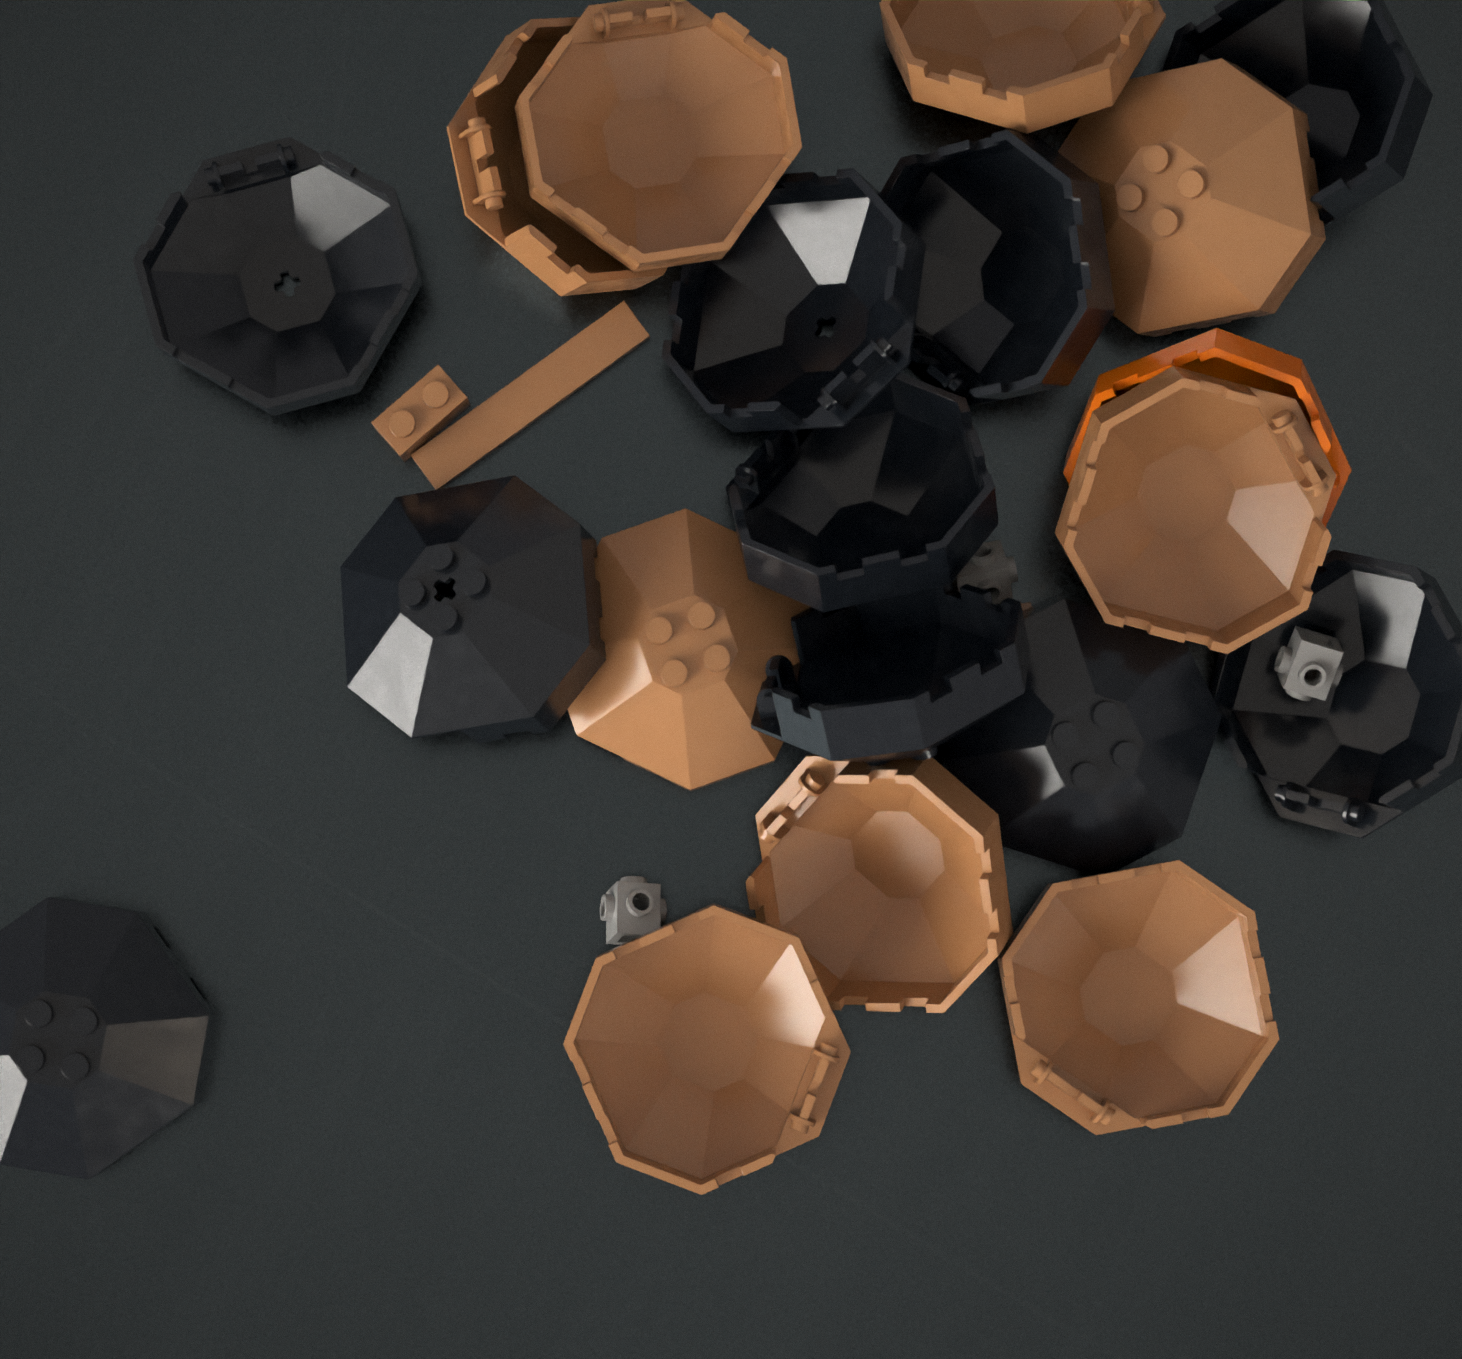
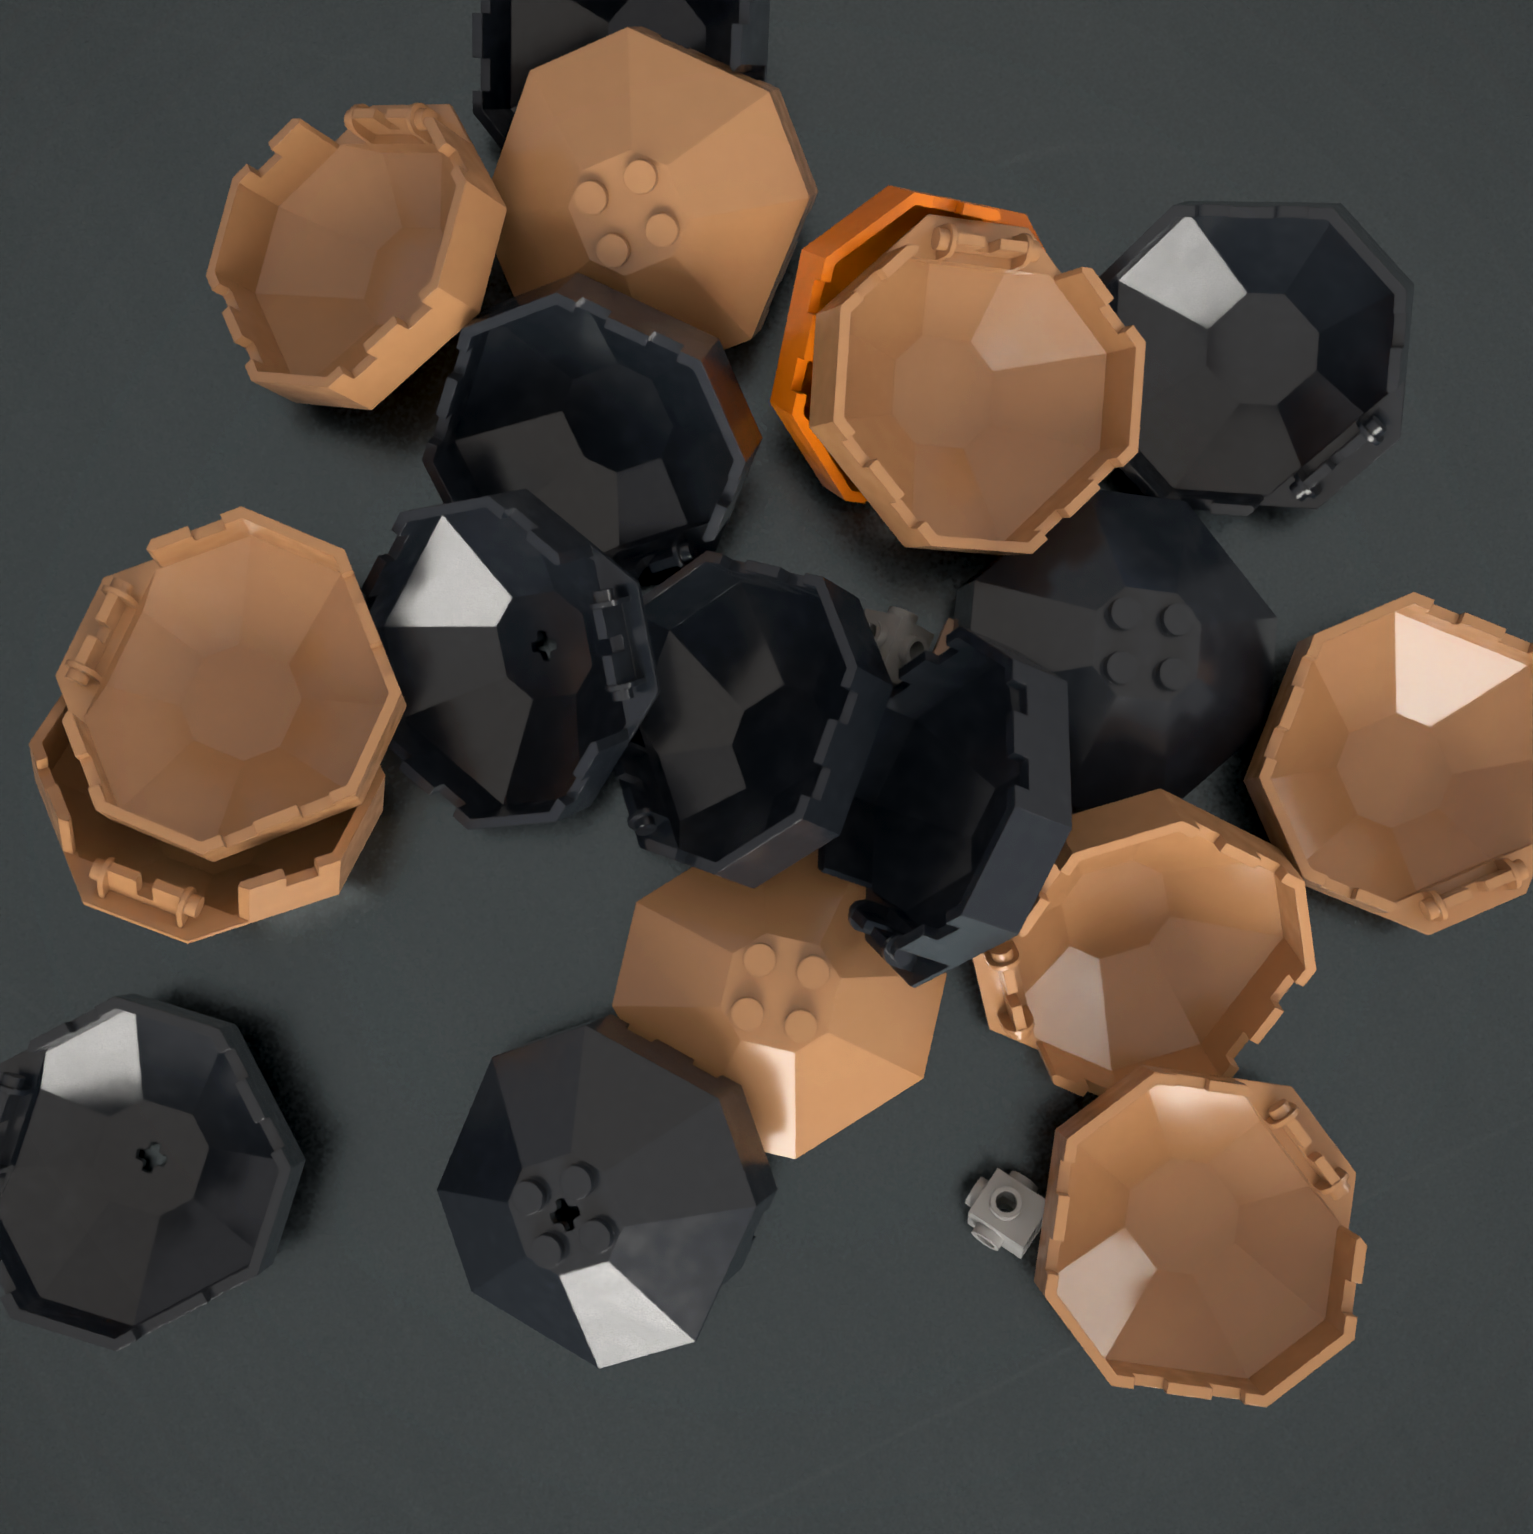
camera: 55 degrees left, 0 degrees up
medium nougat brick [371,365,471,462] -> none
medium nougat tile [411,301,650,490] -> none
light grey brick [1274,626,1344,701] -> none

